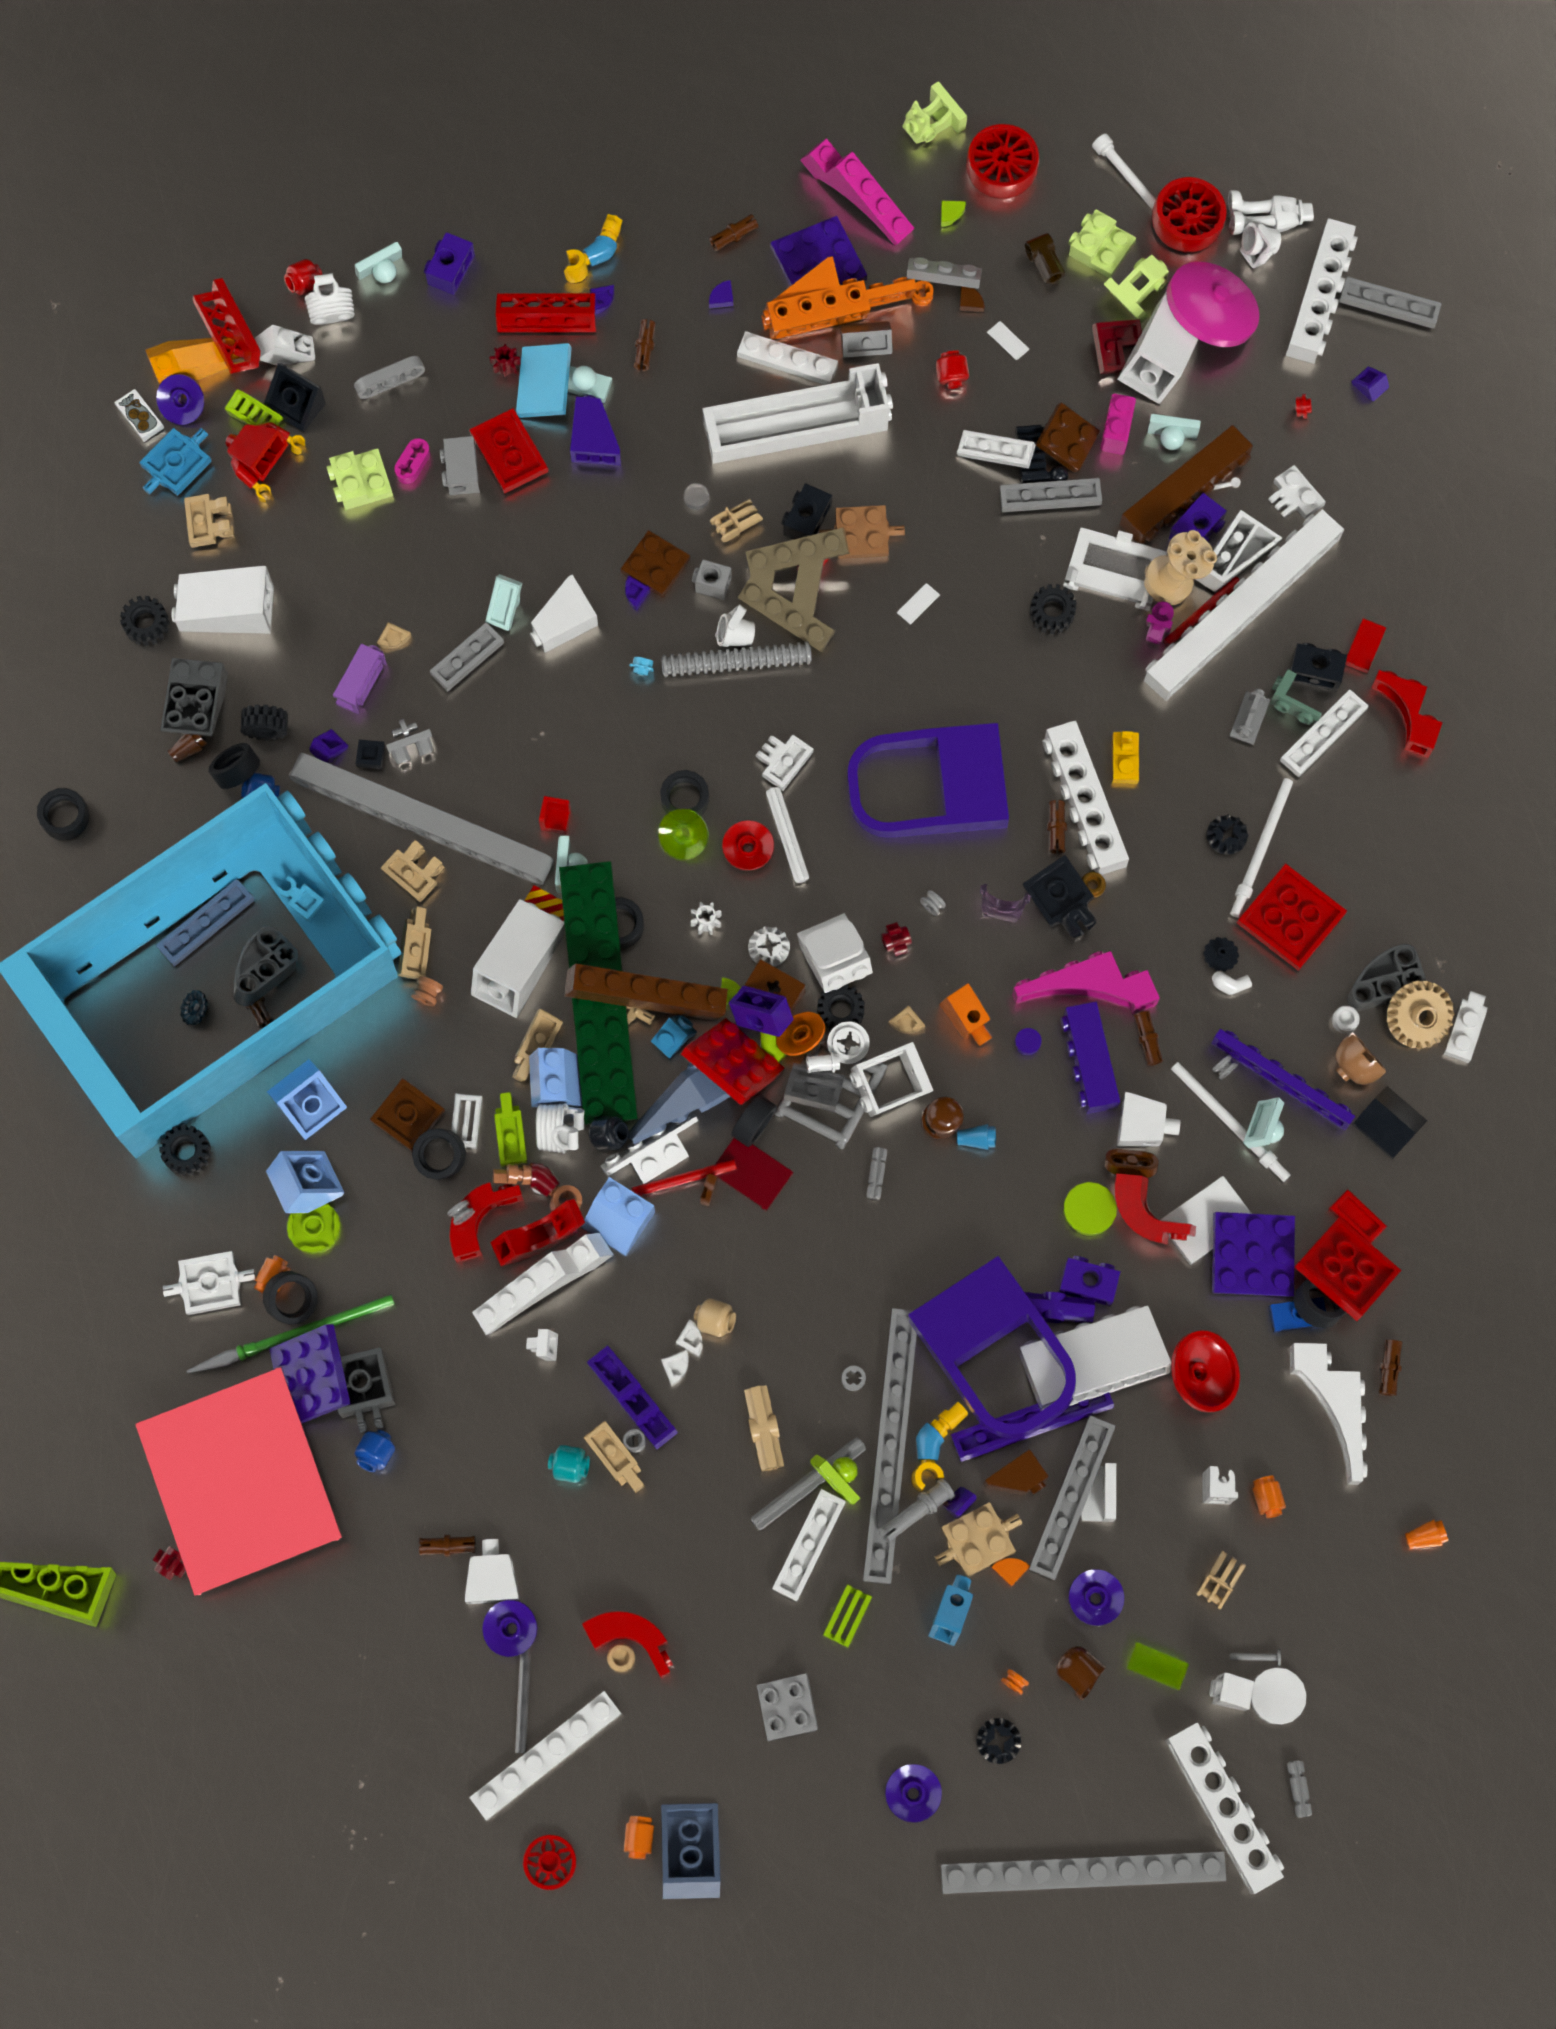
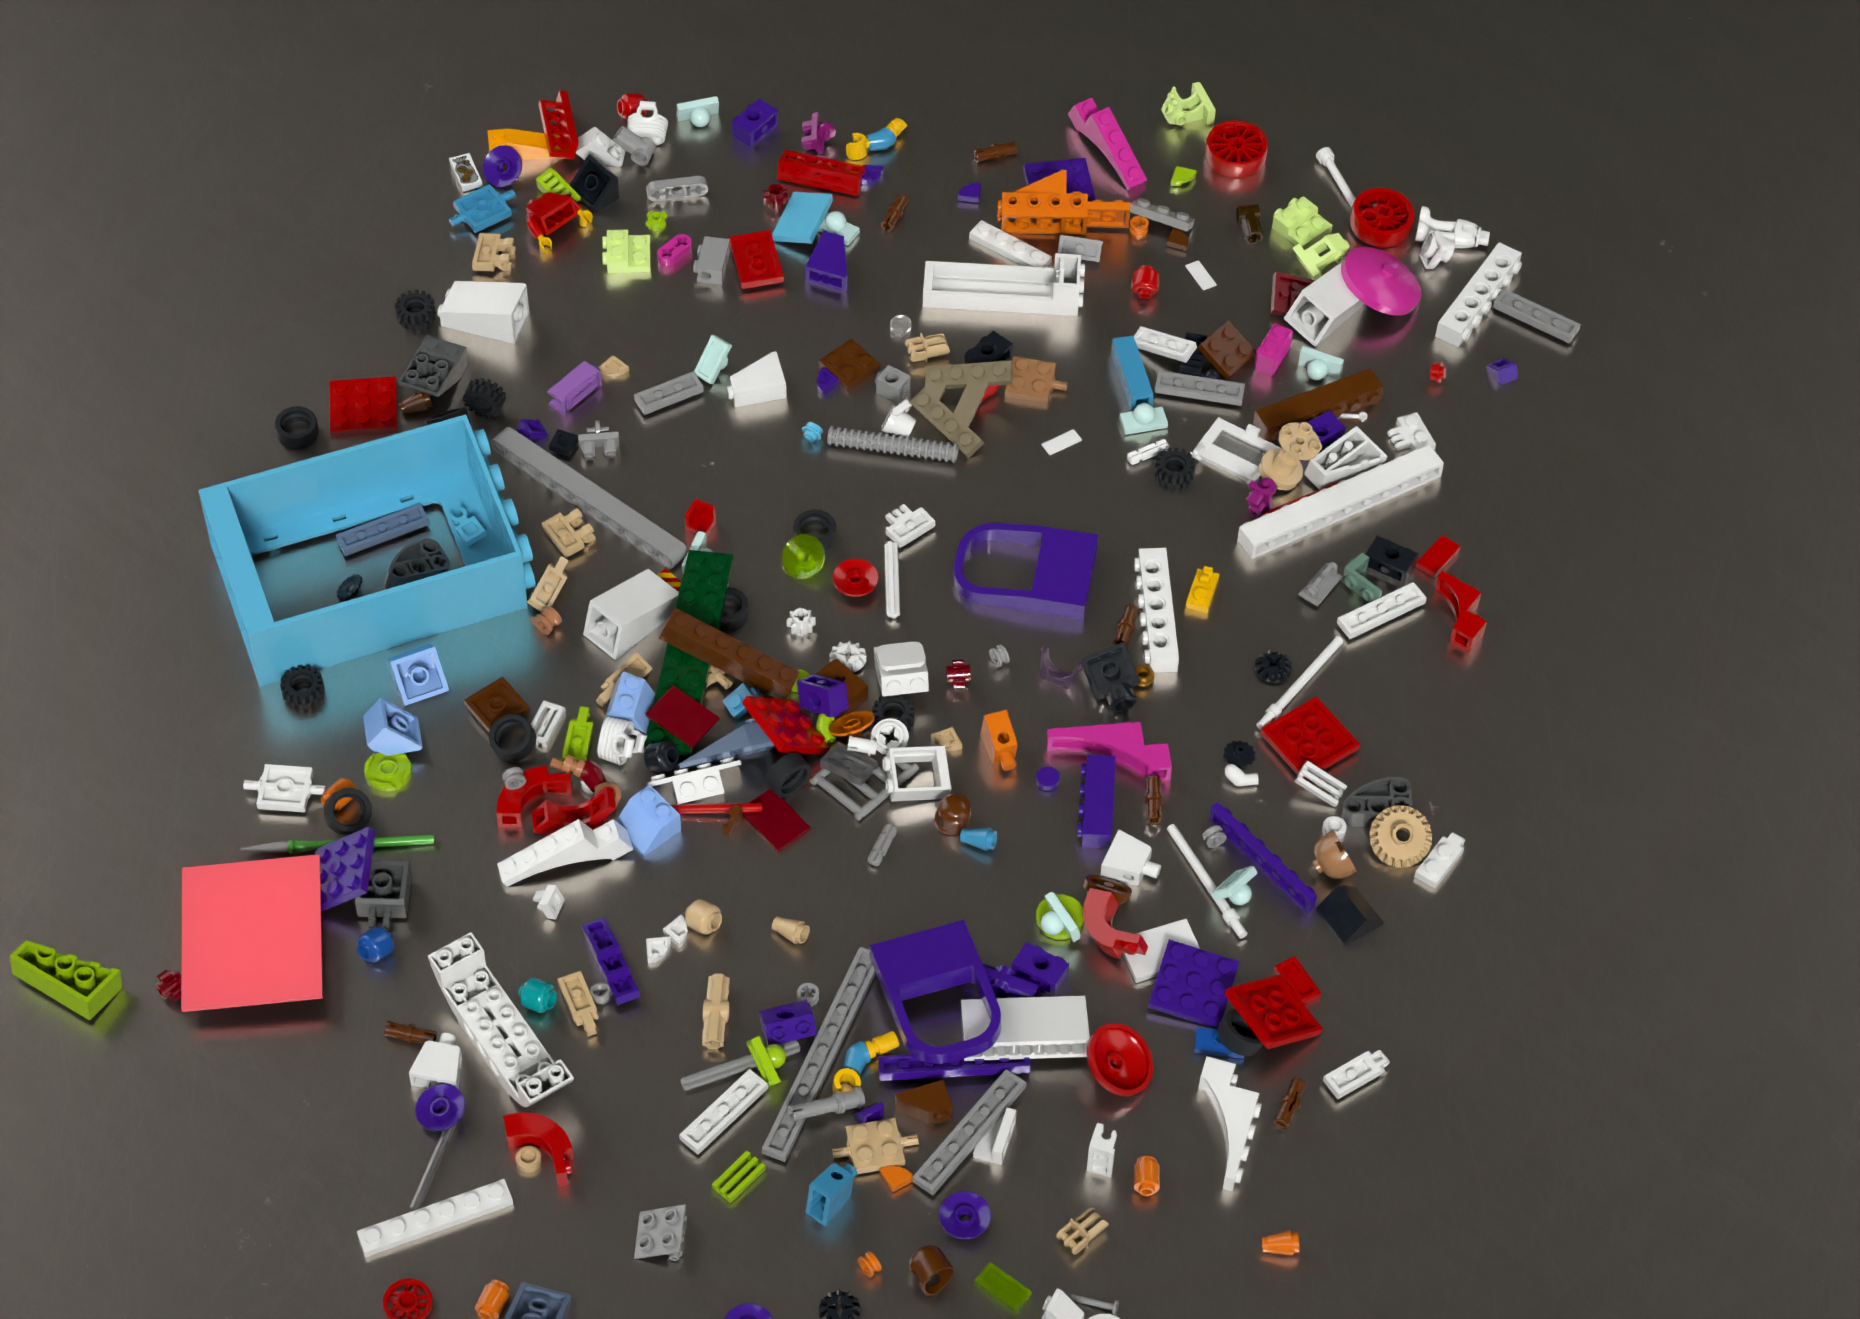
camera: 15 degrees right, 20 degrees down
none -> red plate [329,376,398,437]
none -> white slope [428,932,574,1107]
none -> light grey piece [613,126,656,165]
none -> lime plate [645,211,668,231]
none -> dark red piece [646,686,720,748]
none -> dark purple brick [759,1000,817,1045]
none -> tan cone [772,916,810,944]
none -> magenta hips [802,112,836,154]
none -> light aqua tile [1041,892,1081,943]
none -> dark azure brick [1111,336,1153,411]
none -> light aqua tile [1119,403,1168,435]
none -> white axle [1127,439,1169,465]
none -> white tile [1294,761,1347,807]
none -> white hinge [1323,1050,1390,1099]

